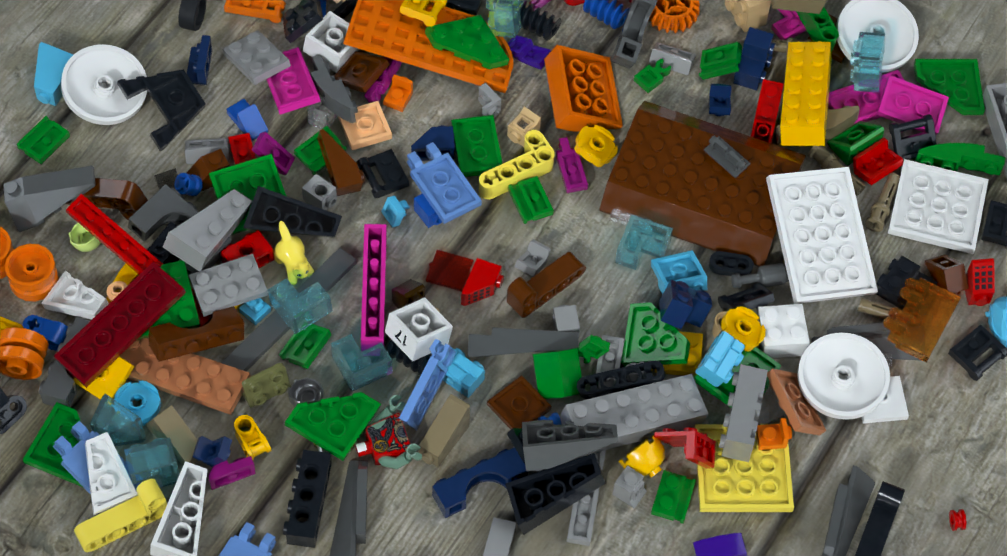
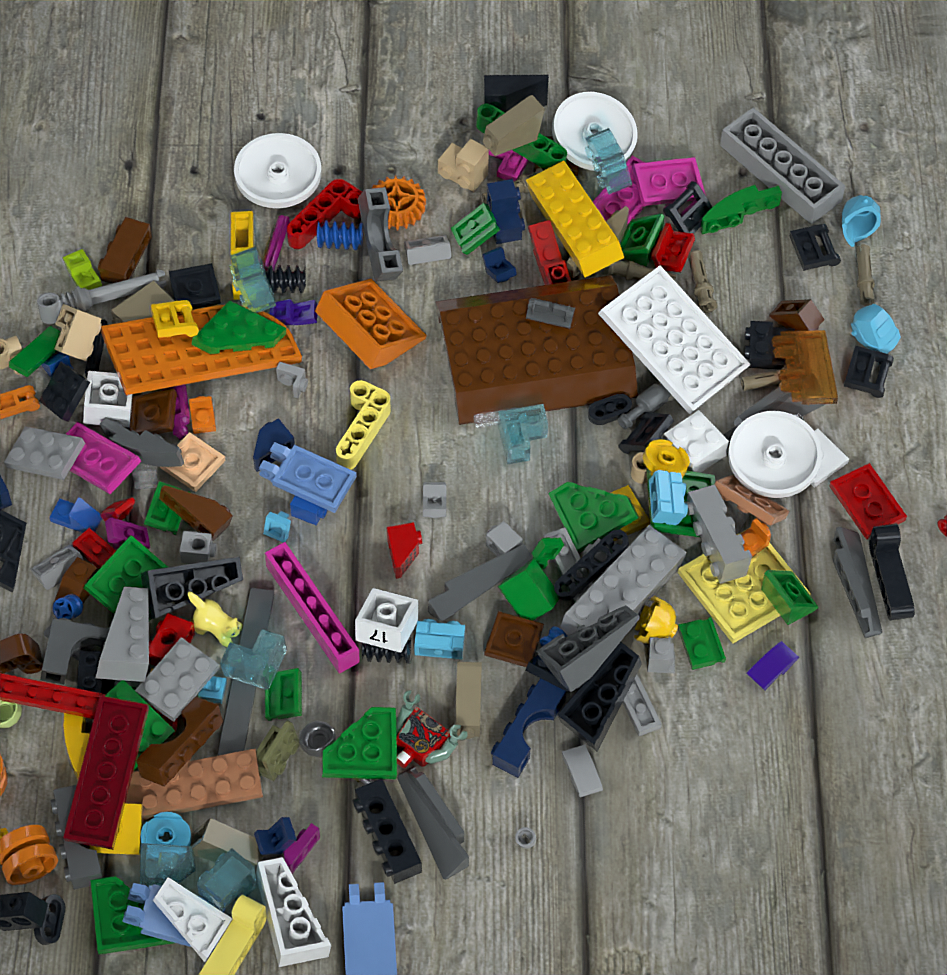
camera: 30 degrees left, 0 degrees up
blue piece [23,315,68,351] -> none
white wing [41,271,109,320] -> none
light nougat plate [106,281,128,301] -> none
clear smoke slope [154,168,178,190] -> none
yellow piece [234,415,271,461] -> none
clear light blue brick [331,334,393,392] -> none
black plate [356,149,409,198] -> none
dark brown slope [392,279,425,309] -> none
medium blue tile [399,339,456,430] -> none
clear red piece [426,250,474,292] -> none
green plate [451,115,503,177] -> none
tan window [507,106,541,147] -> none
reddish brown beam [507,252,586,318] -> none
green plate [508,176,554,224] -> none
magenta hinge [556,137,588,193] -> none
yellow plate [574,125,618,167] -> none
green plate [633,59,671,93] -> none
medium azure plate [651,250,707,294] -> none
red bracket [654,427,716,469] -> none
dark blue brick [659,280,712,329] -> none
white plate [887,159,989,254] -> none
green plate [914,59,985,115] -> none
red slope [965,258,995,306] -> none
none -> red slope [100,497,135,521]
none -> green slope [761,570,819,625]
none -> red plate [829,463,907,540]

